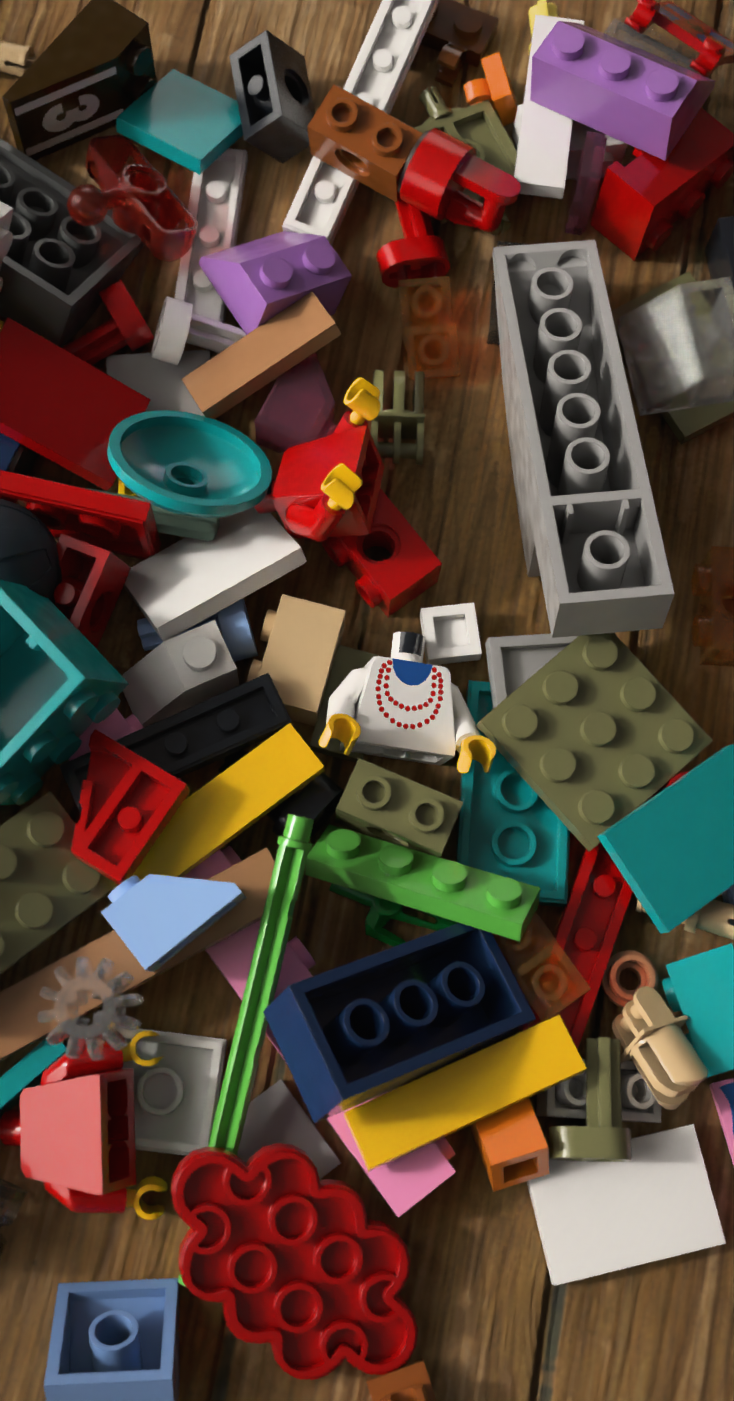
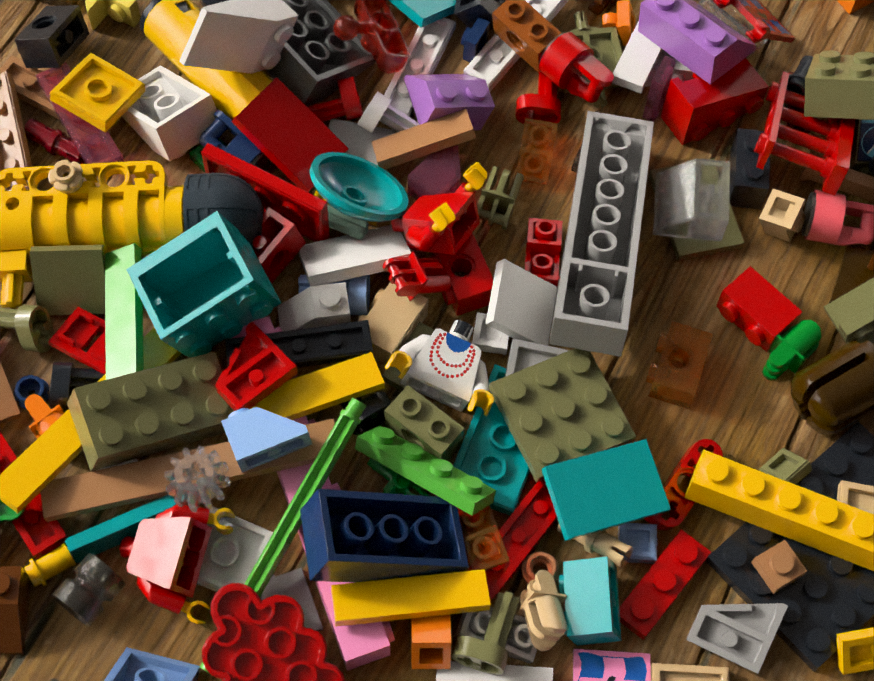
camera: 20 degrees right, 10 degrees down
none -> red arm [382,251,451,301]
none -> dark blue plate [461,17,490,62]
none -> white tile [486,259,557,346]
none -> red slope [524,218,563,287]

